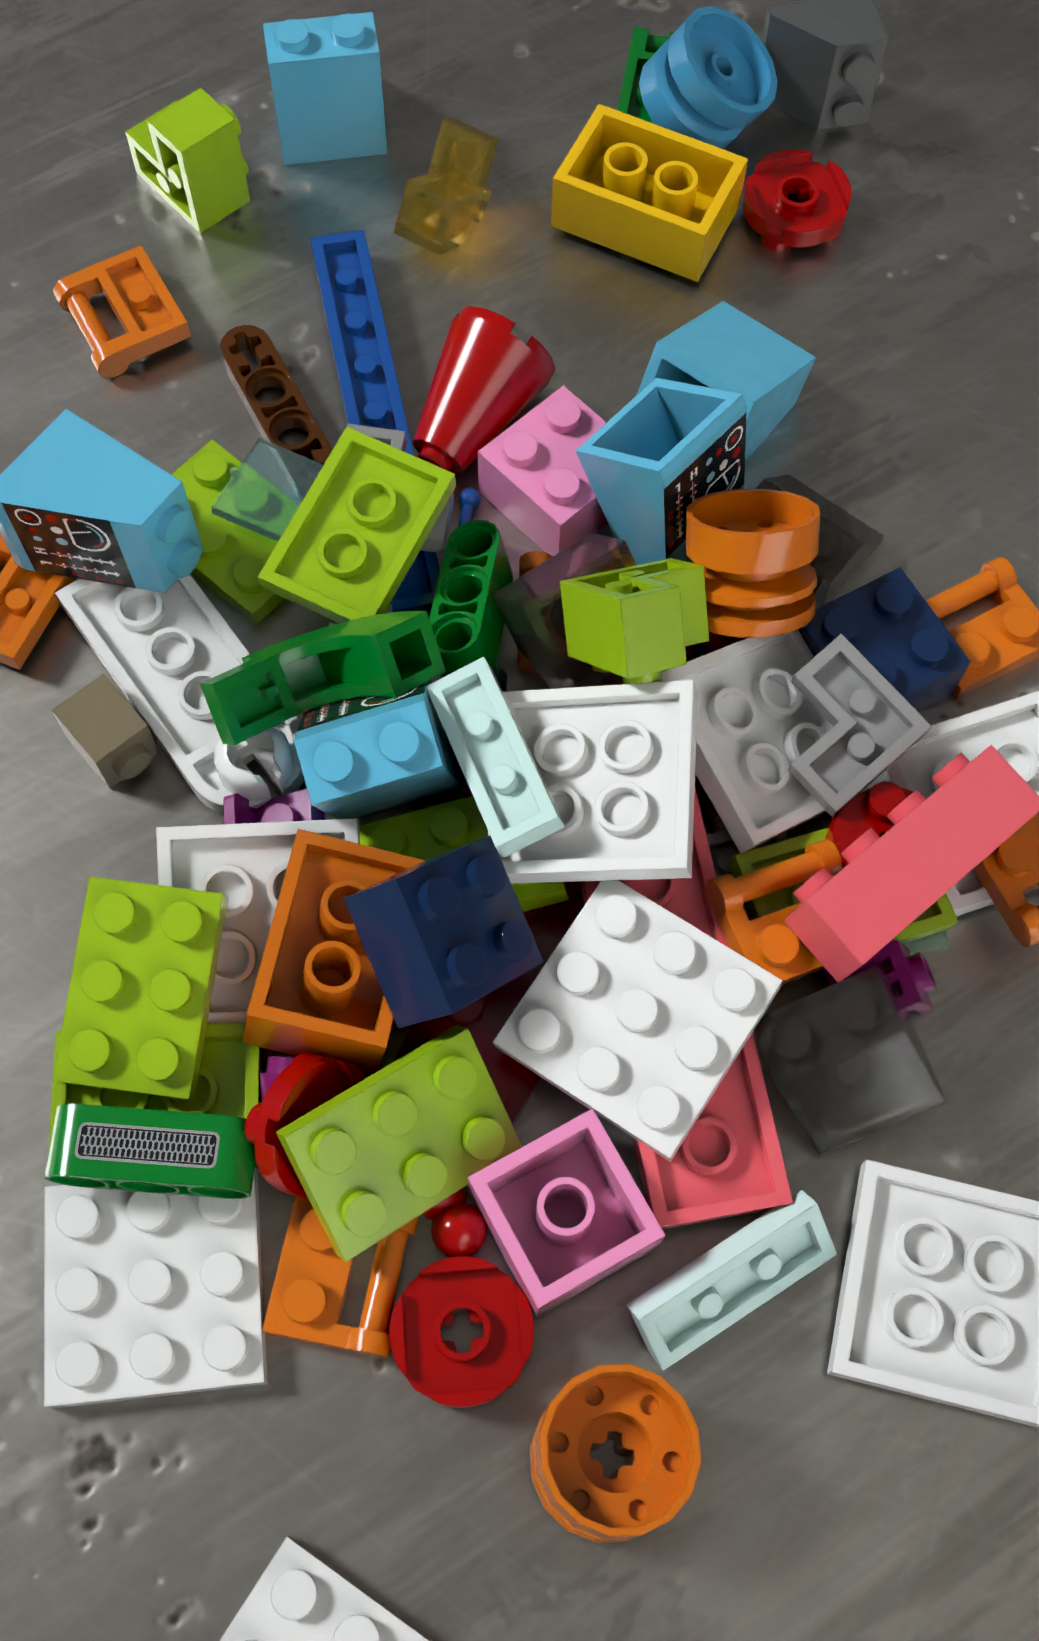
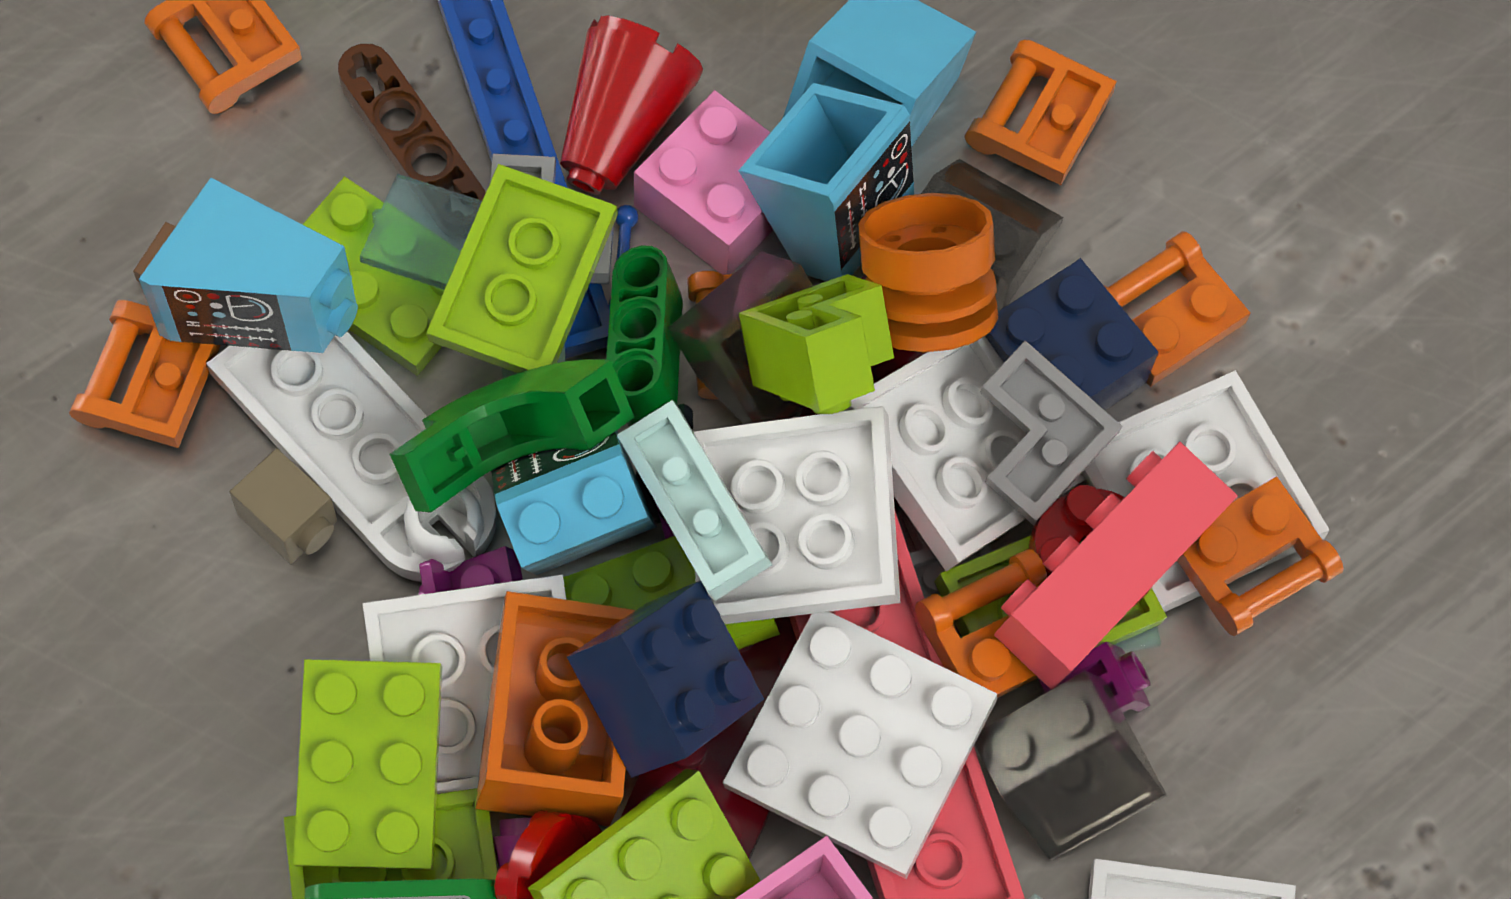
camera: 10 degrees left, 0 degrees up
none -> orange plate [964,40,1117,185]

